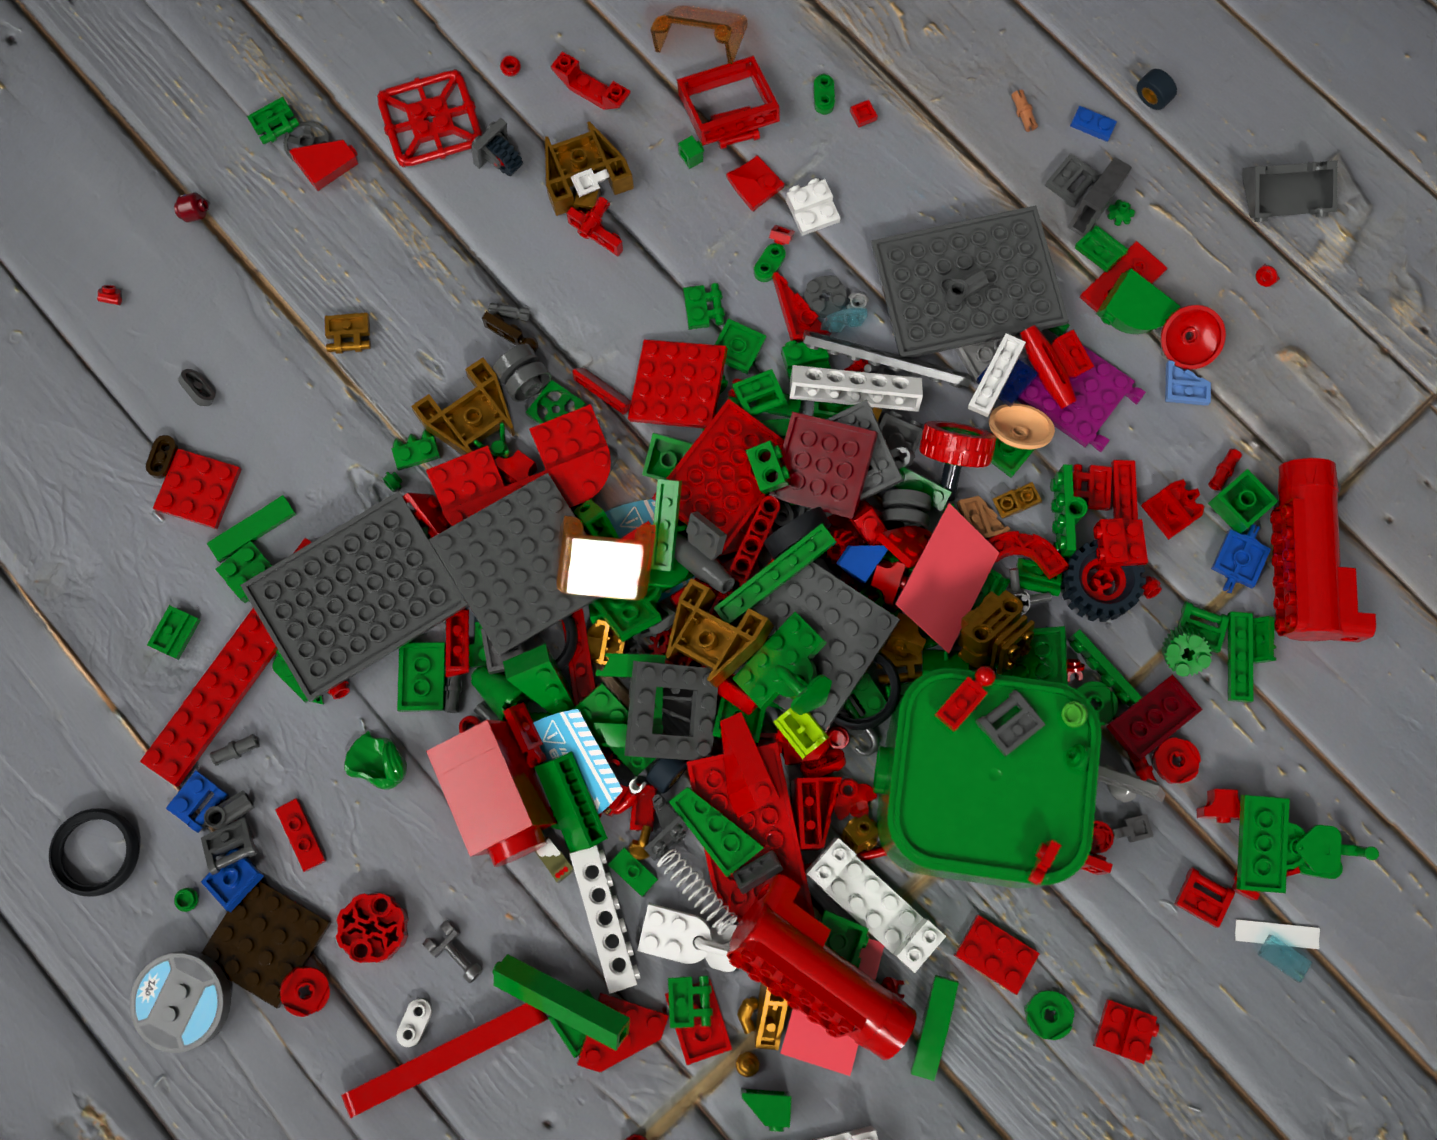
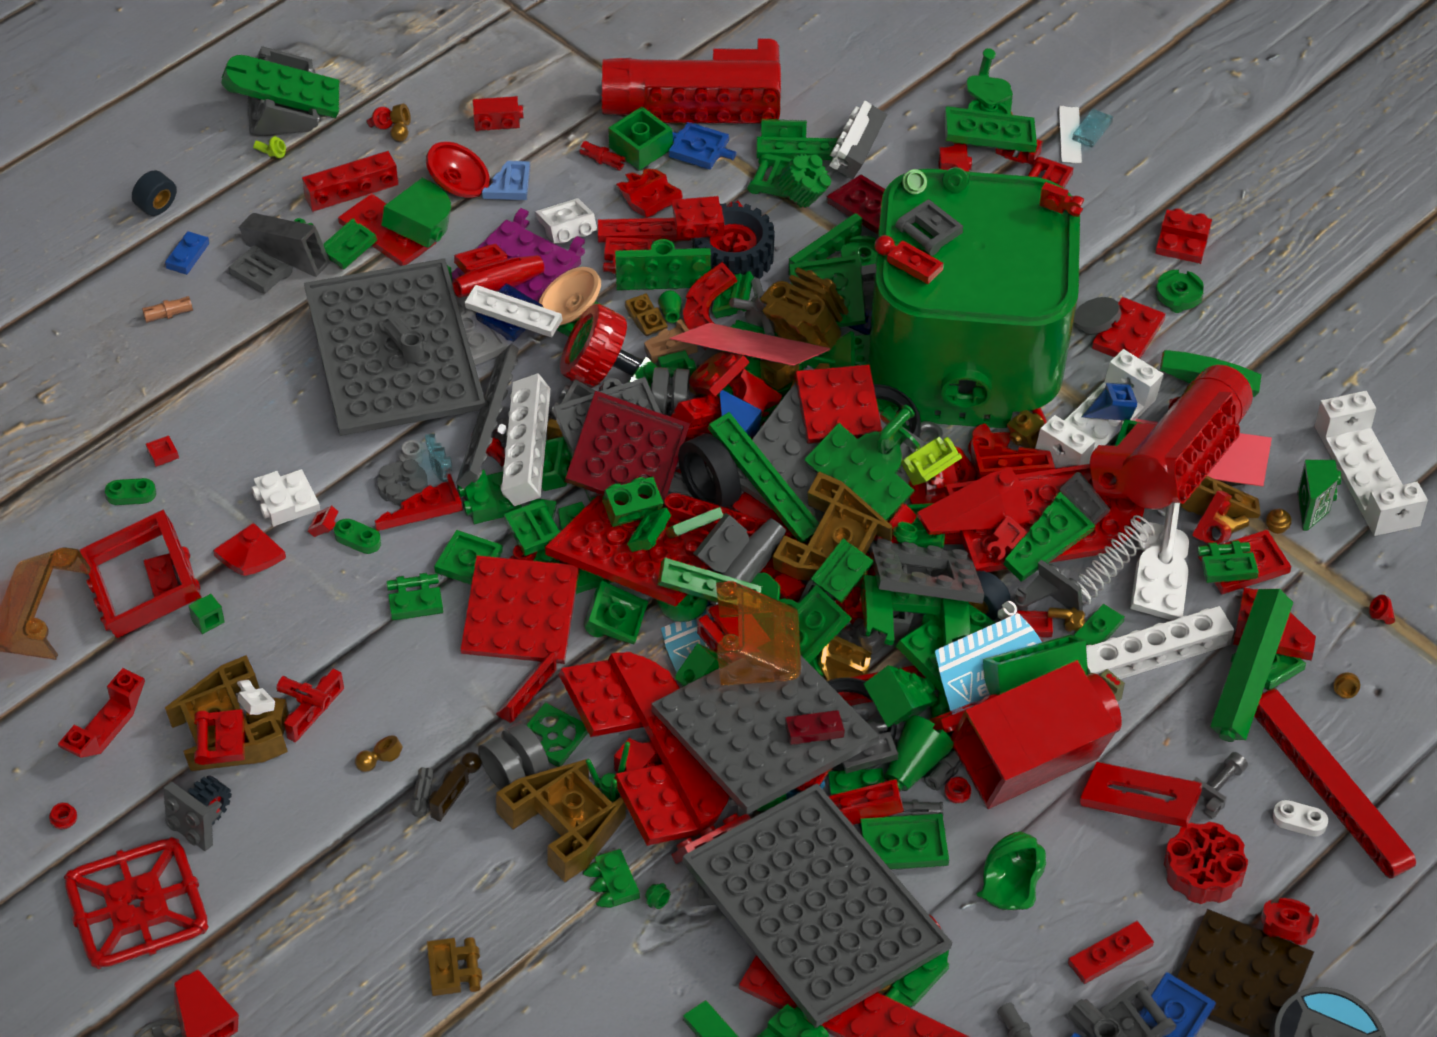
camera: 90 degrees left, 25 degrees down
none -> red plate [194,709,245,765]
none -> green plate [221,55,339,118]
none -> lime plate [253,136,286,158]
none -> red brick [302,151,399,212]
none -> pearl gold plate [355,735,403,772]
none -> pearl gold plate [390,103,411,142]
none -> red brick [473,96,524,131]
none -> white plate [535,198,597,244]
none -> green plate [627,508,671,552]
none -> green cone [658,290,682,323]
none -> piece [665,507,723,539]
none -> dark red plate [785,710,845,745]
none -> red plate [795,365,882,443]
none -> green plate [811,538,874,604]
none -> piece [829,100,888,179]
none -> green plate [892,522,918,543]
none -> red plate [983,515,1027,563]
none -> dark grey tile [1074,297,1122,334]
none -> red piece [1080,762,1202,828]
none -> blue slope [1082,383,1138,421]
none -> red plate [1192,491,1232,545]
none -> pearl gold plate [1333,672,1361,699]

